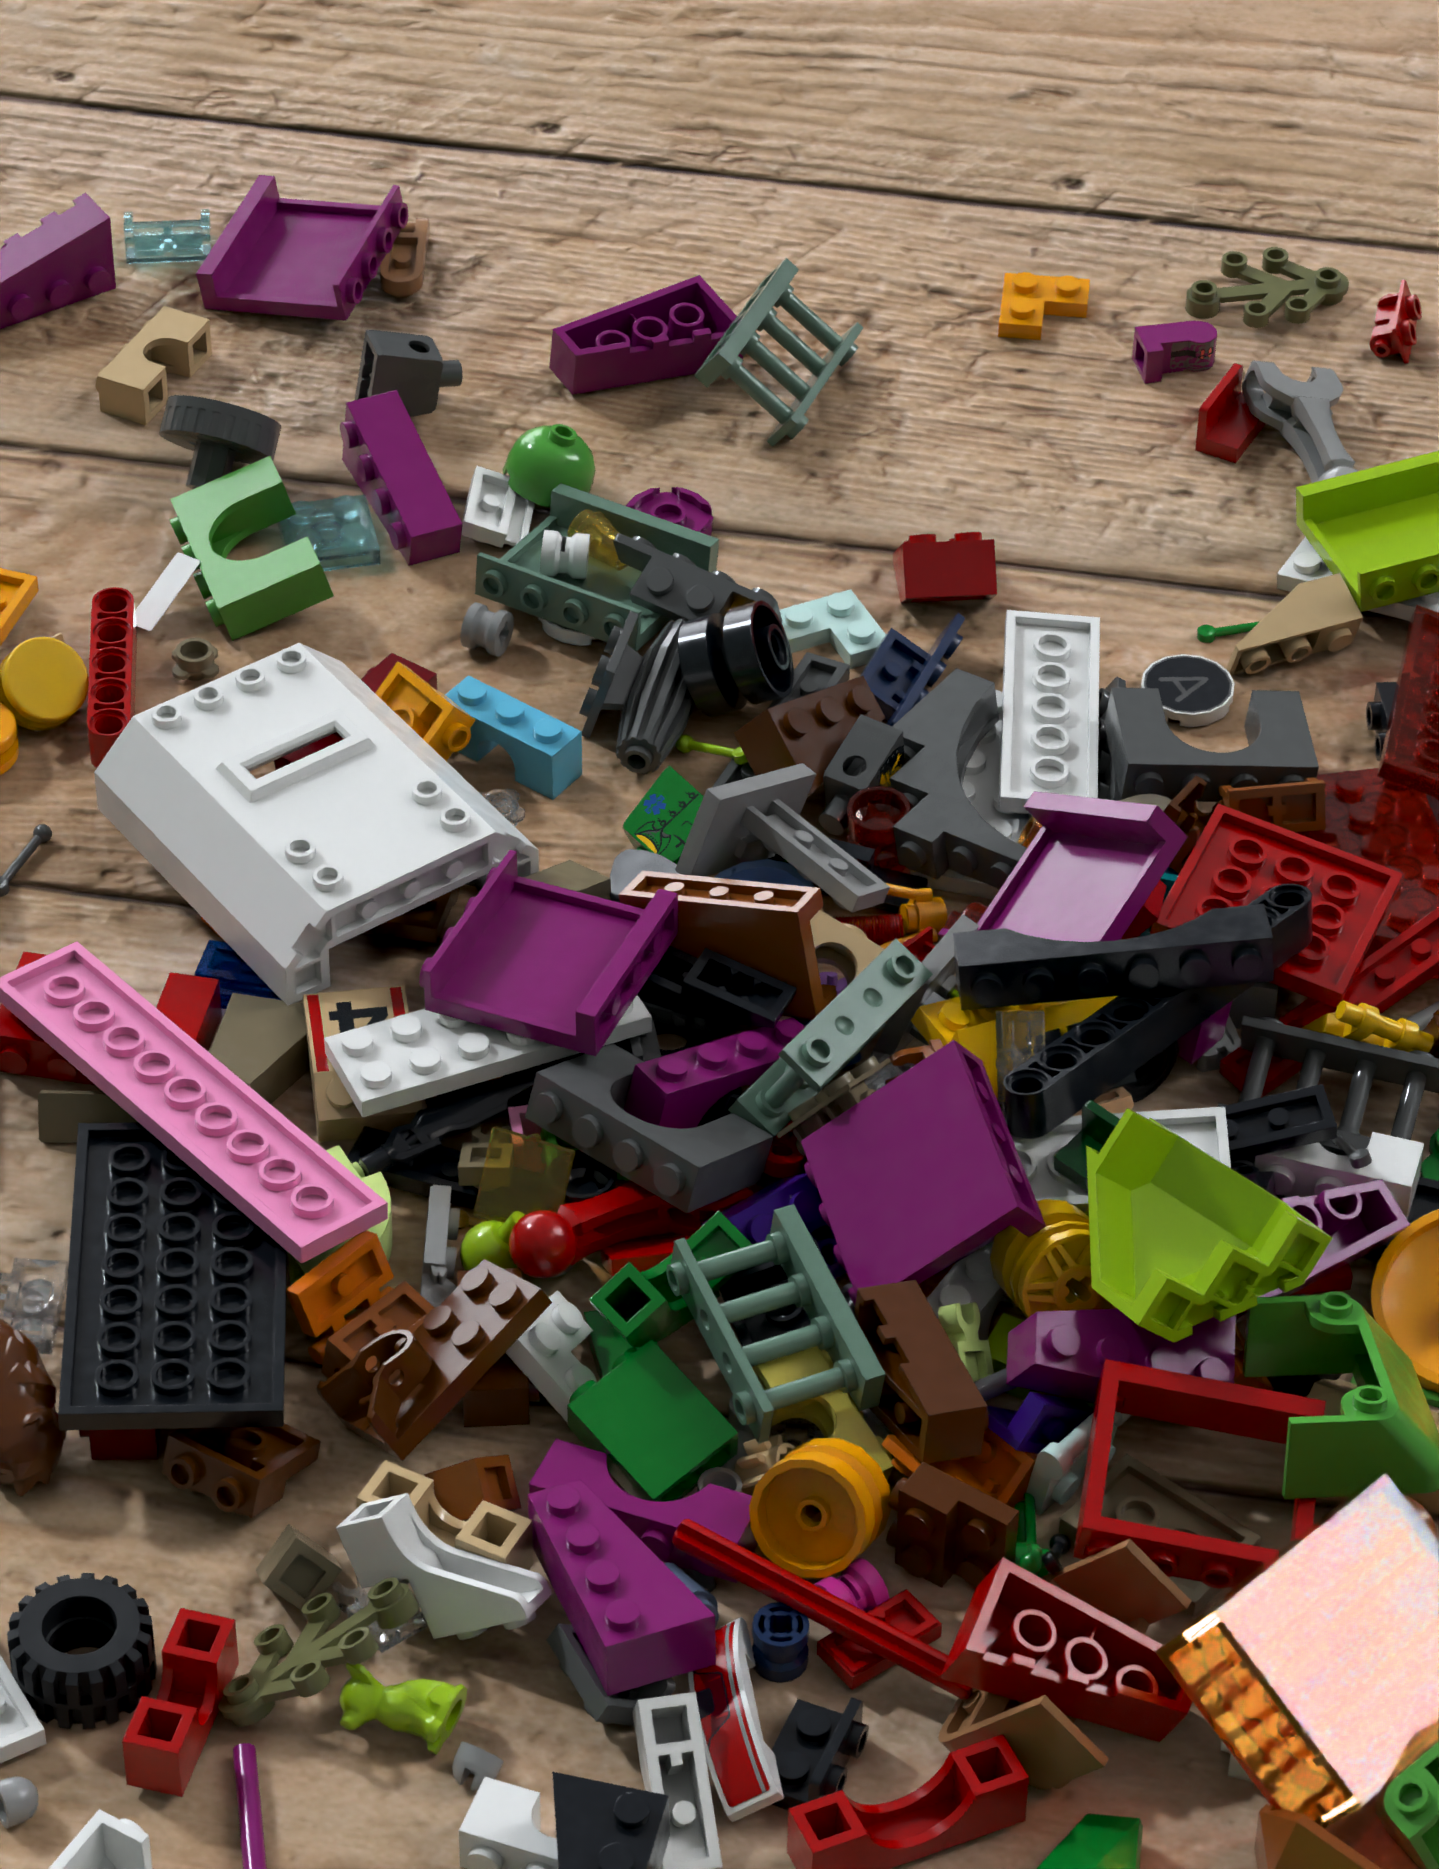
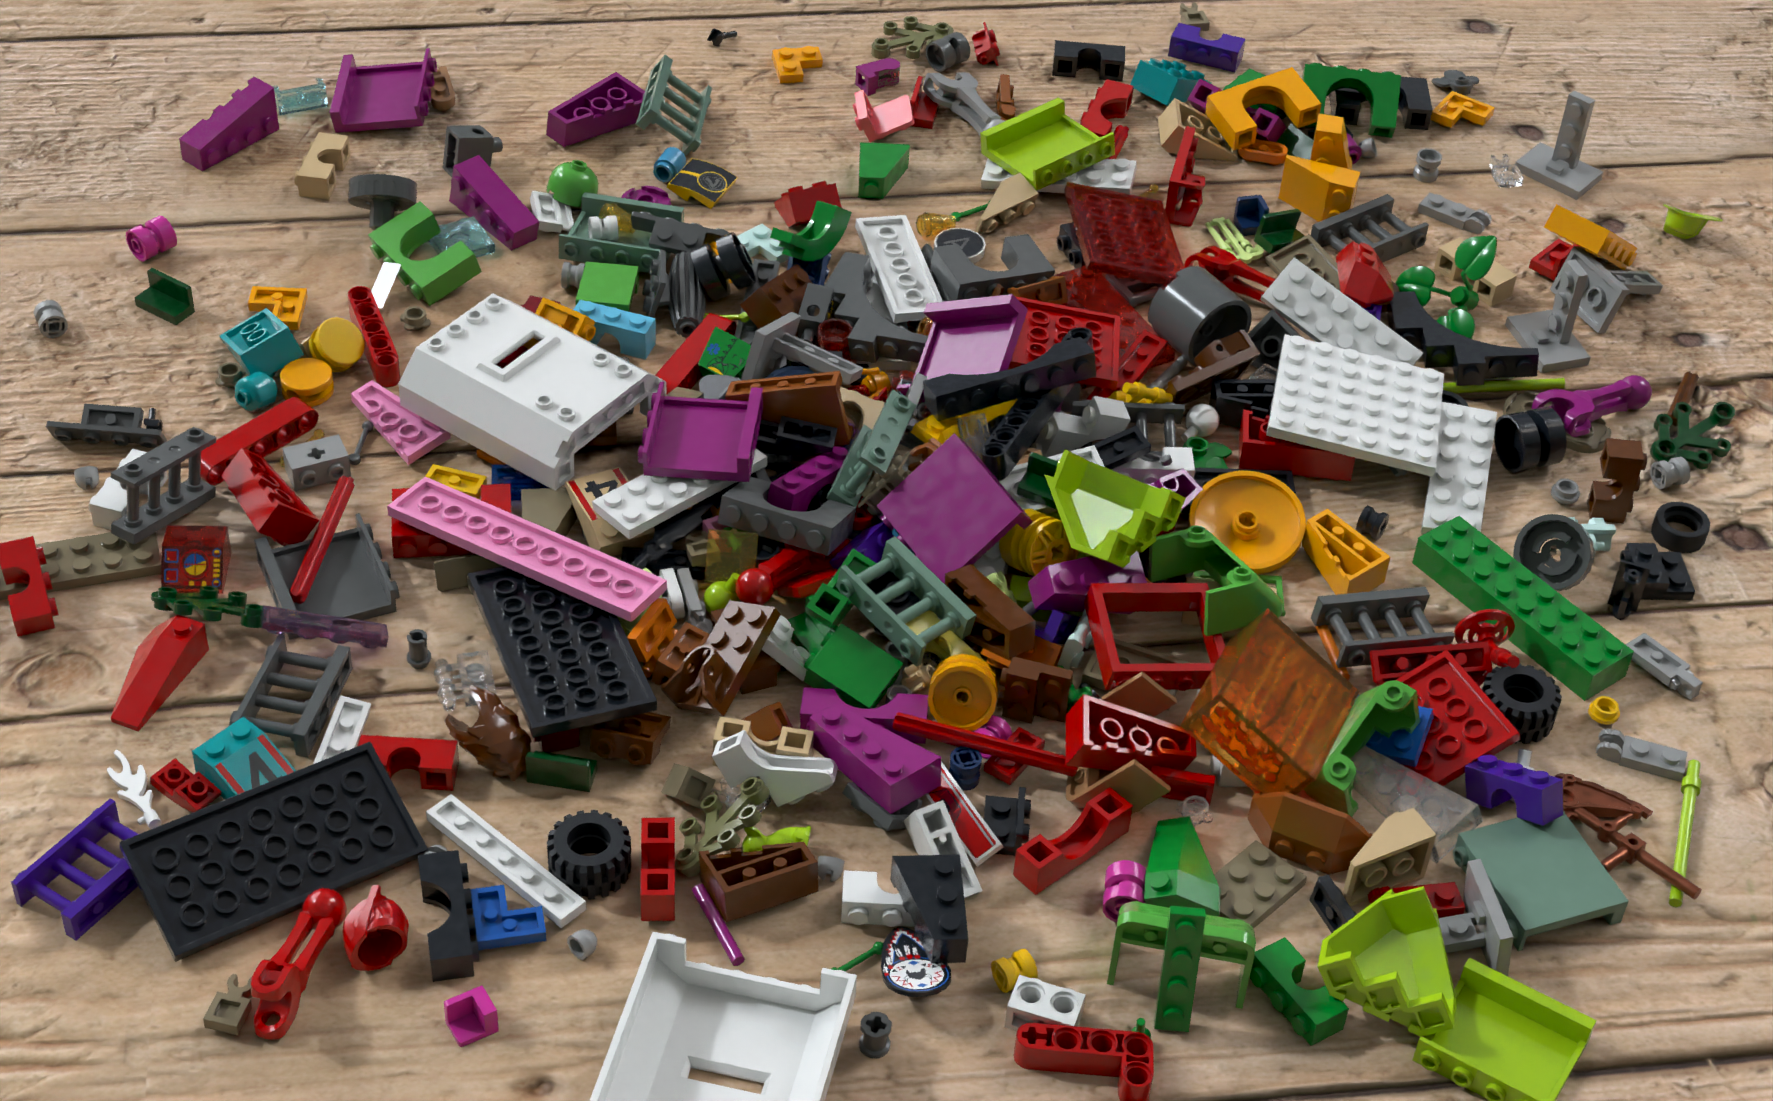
camera: 20 degrees left, 0 degrees up
none -> bright pink wing [351,380,450,465]
none -> yellow plate [425,464,487,499]
none -> dark green panel [525,751,598,792]
none -> bright green panel [575,261,639,312]
none -> dark azure brick [653,147,686,182]
none -> red beam [655,313,737,394]
none -> white plate [658,568,685,619]
none -> black slope [666,159,738,209]
none -> reddish brown wedge [699,842,819,923]
none -> black hand [707,28,737,47]
none -> green arch [770,200,852,261]
none -> bracket [853,90,914,142]
none -> green slope [858,142,910,199]
none -> clear yellow cone [916,212,956,238]
none -> dark grey wheel [926,32,970,72]
none -> dark orange hinge [996,74,1016,121]
none -> white arch [1030,396,1131,457]
none -> red plate [1151,765,1216,806]
none -> clear plate [1176,796,1214,827]

